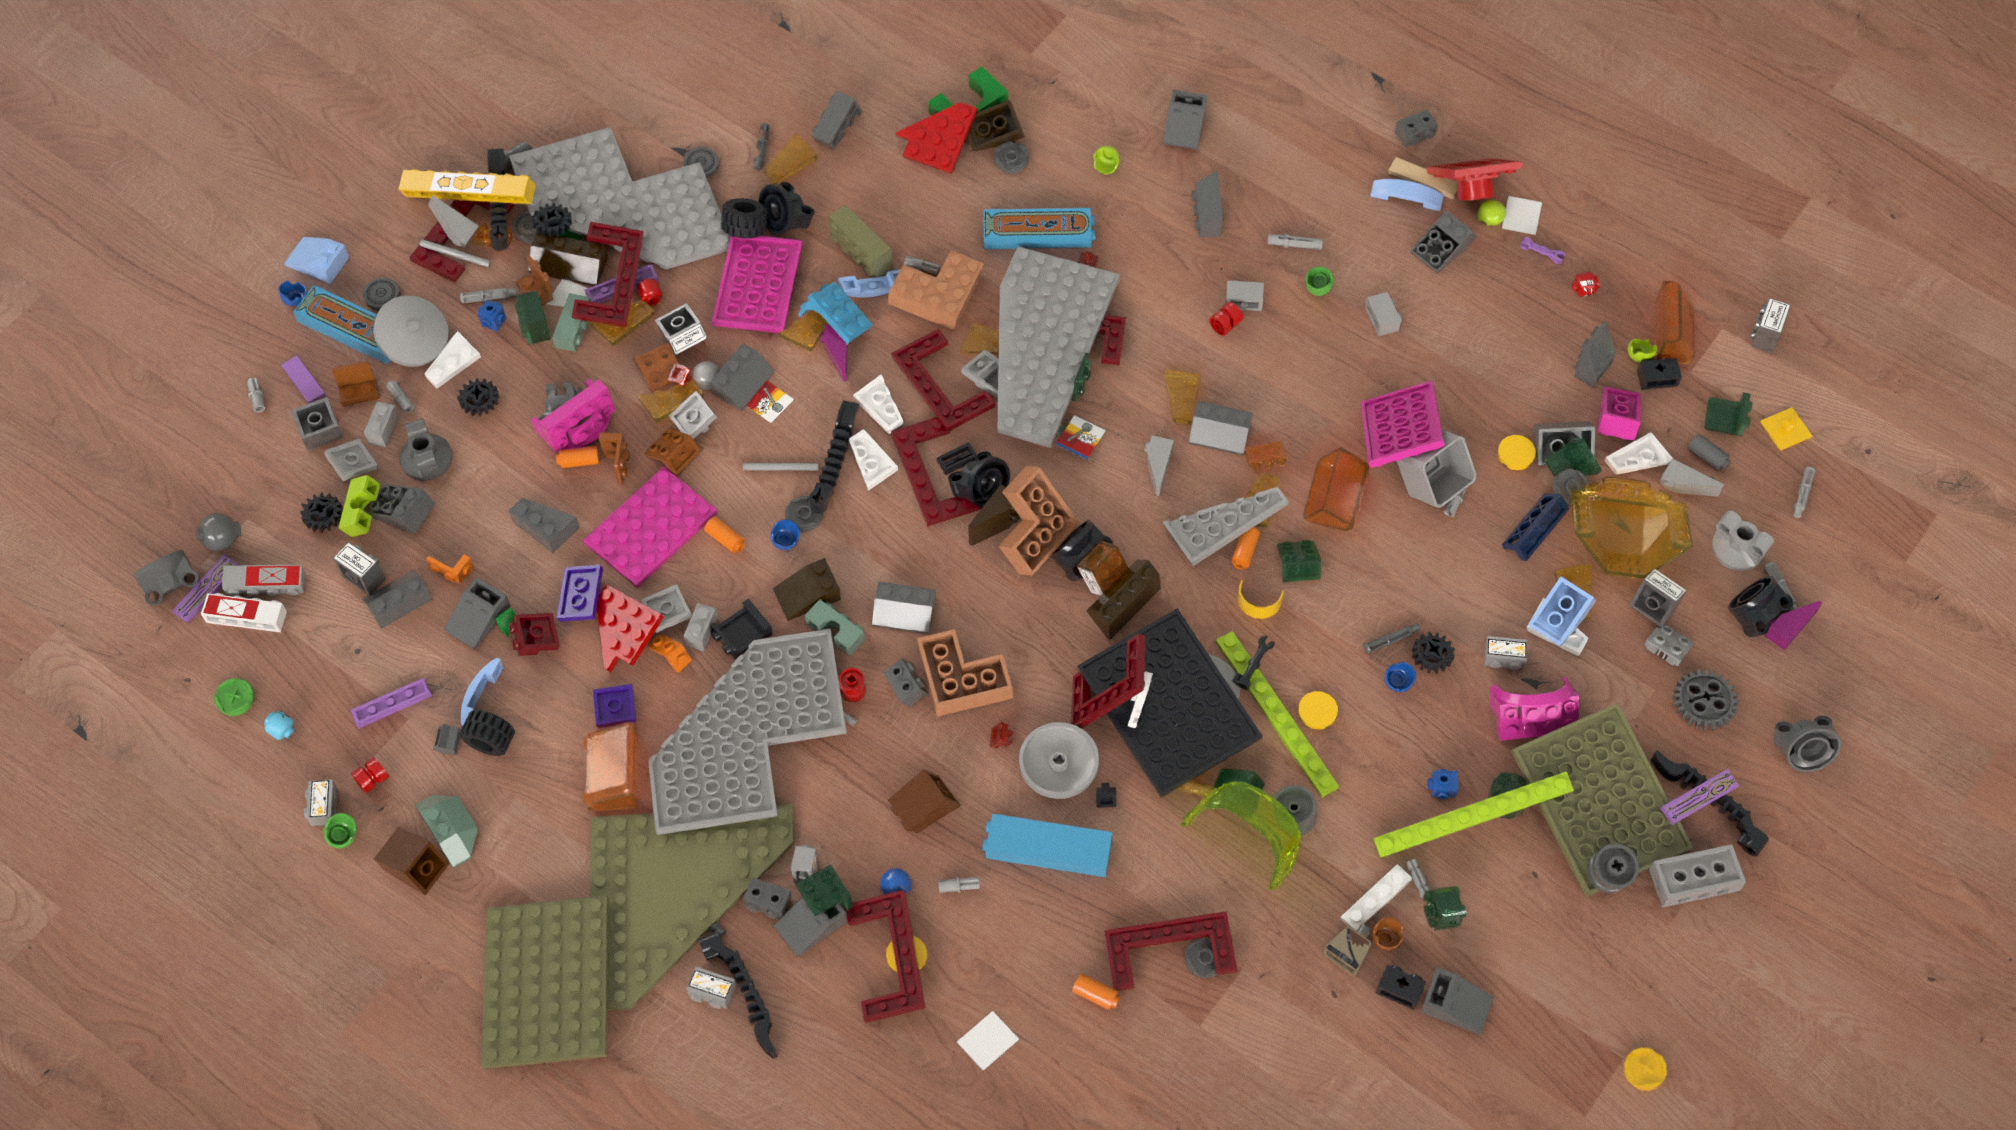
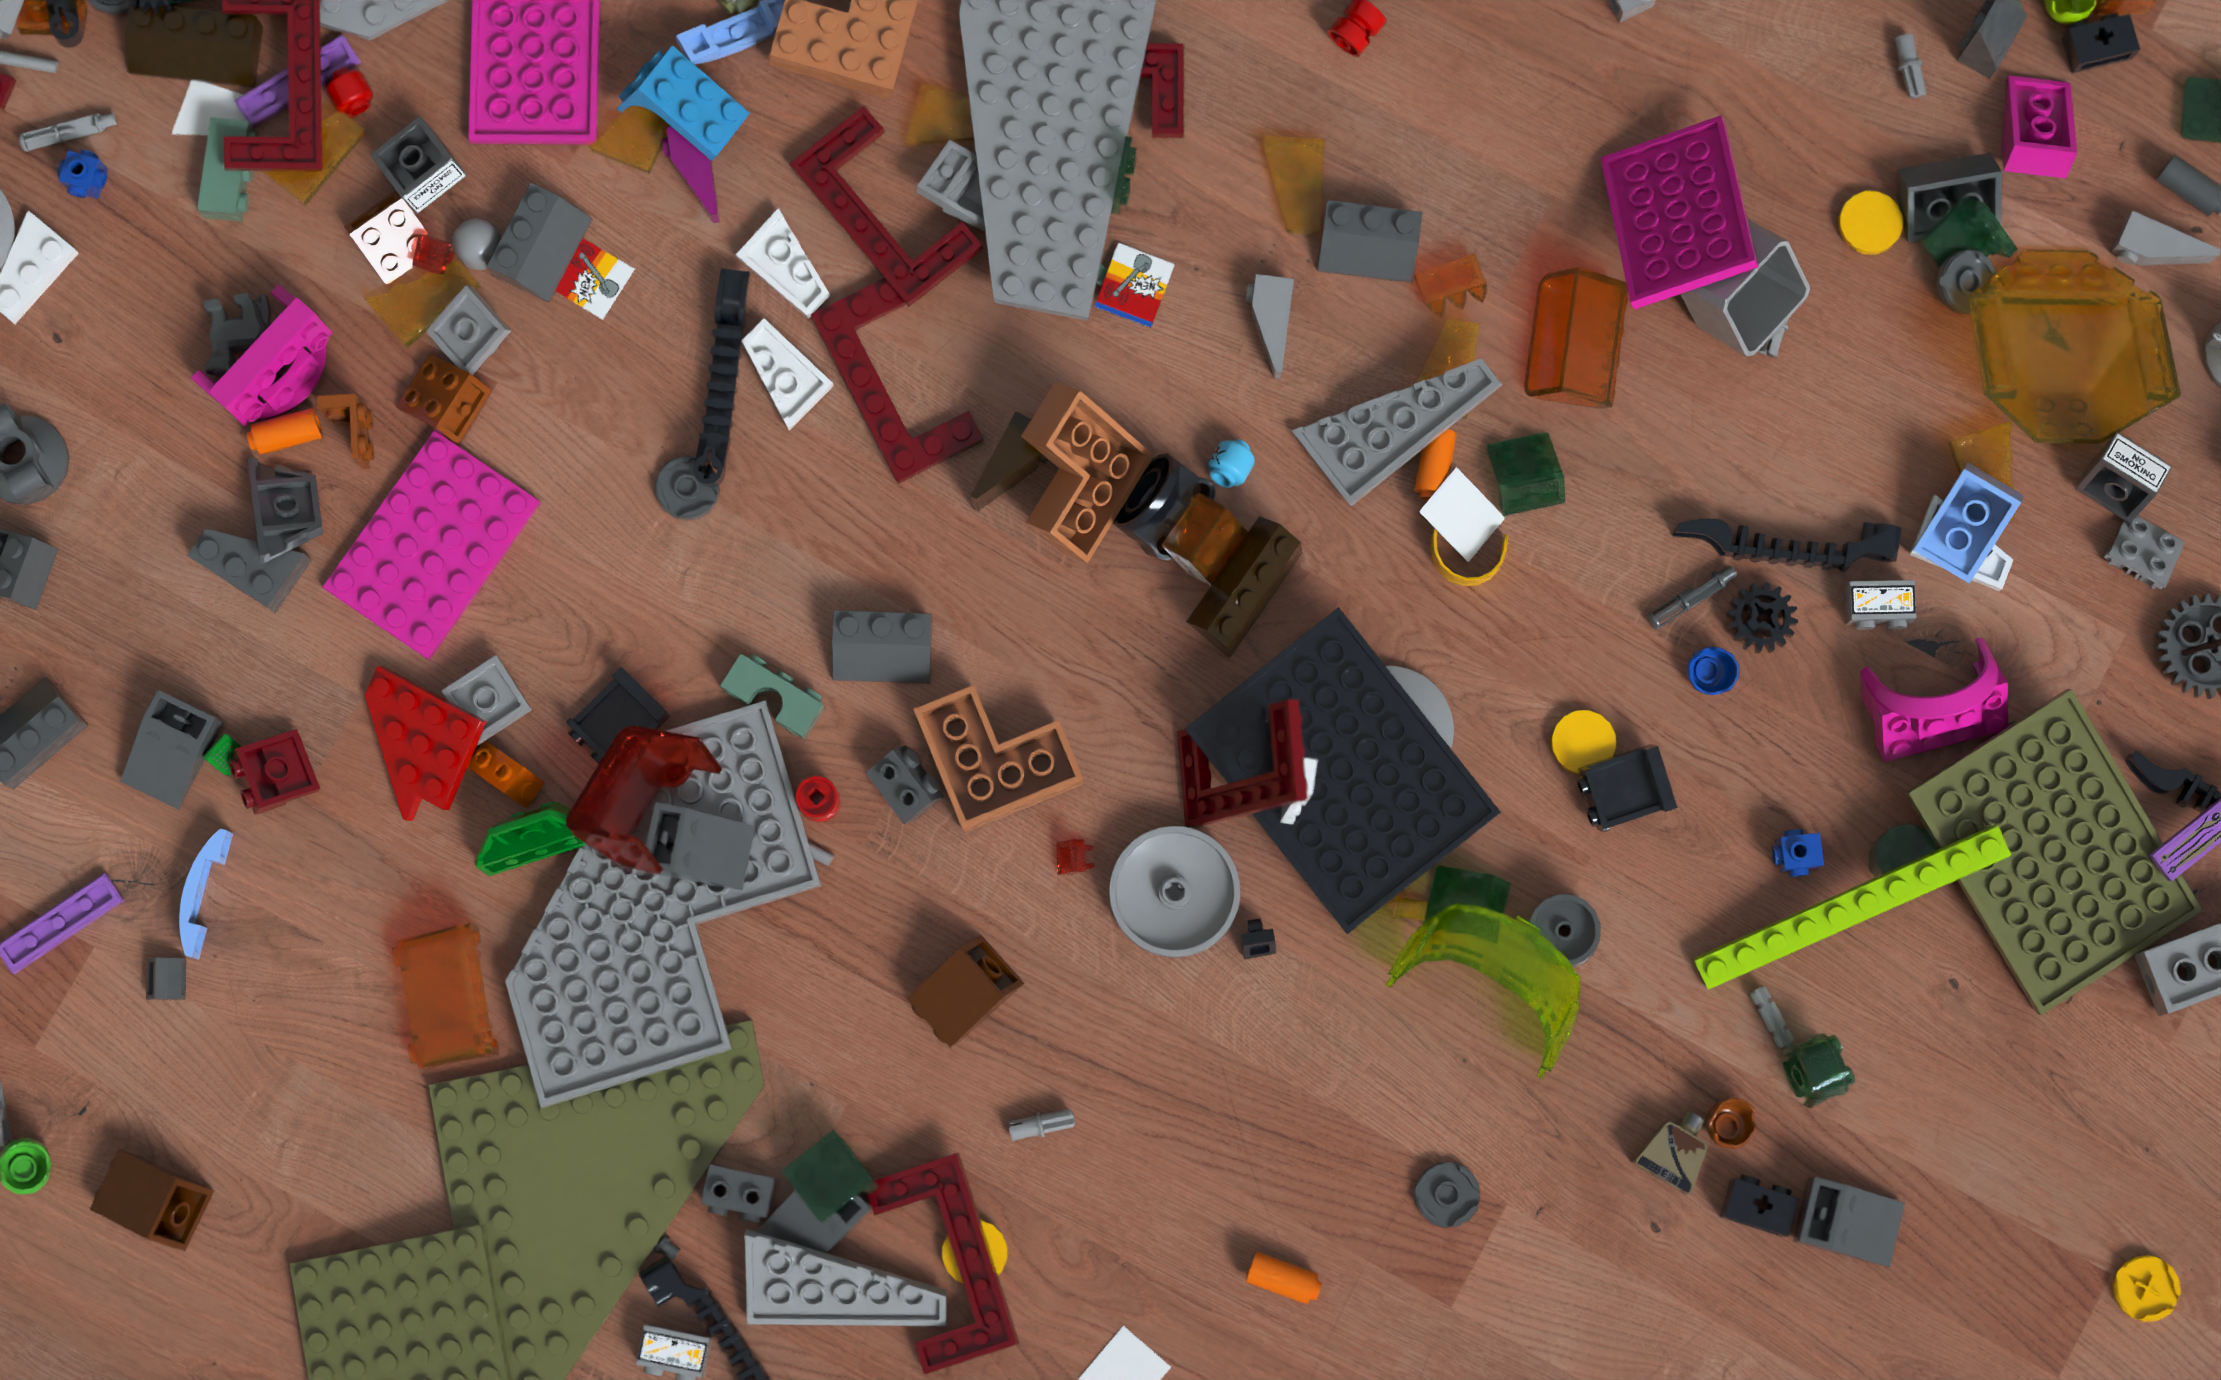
camera: 10 degrees left, 20 degrees up
red wheel [351,757,389,794] -> none
sand green wedge [415,795,478,868] -> none
orange bracket [426,554,474,584] -> none
black gear [458,378,499,417] -> none
black tyre [459,710,515,756] -> none
clear green brick [514,290,551,345] -> none
dark orange bracket [516,255,553,310] -> none
plate [556,565,603,622] -> none
dark purple plate [593,684,637,728] -> none
light grey brick [684,603,718,652] -> none
orange brick [704,516,745,554] -> none
light grey bar [743,463,819,471] -> none
blue hair [770,519,800,550] -> none
dark brown slope [773,558,841,621] -> none
light grey brick [791,845,819,886] -> none
blue hair [880,868,912,895] -> none
black tile [936,442,977,475] -> none
black piece [948,451,1010,508] -> none
dark azure brick [982,814,1112,877] -> none
dark red plate [1104,911,1237,991] -> none
lime plate [1215,631,1339,798] -> none
black piece [1232,635,1275,690] -> none
white plate [1340,864,1412,931] -> none
dark blue fence [1502,493,1569,561] -> none
dark grey wheel [1586,844,1639,893] -> none
white wing [1605,432,1673,475] -> none
none -> dark grey wing [247,457,323,563]
none -> green wedge [474,802,608,877]
none -> clear red windscreen [566,726,722,874]
none -> dark grey slope [641,802,756,890]
none -> light grey wing [745,1229,947,1326]
none -> medium azure head [1208,439,1255,488]
none -> white sticker [1419,467,1505,562]
none -> black panel [1576,744,1678,832]
none -> black piece [1673,519,1902,572]
none -> light grey axle [1893,34,1926,99]

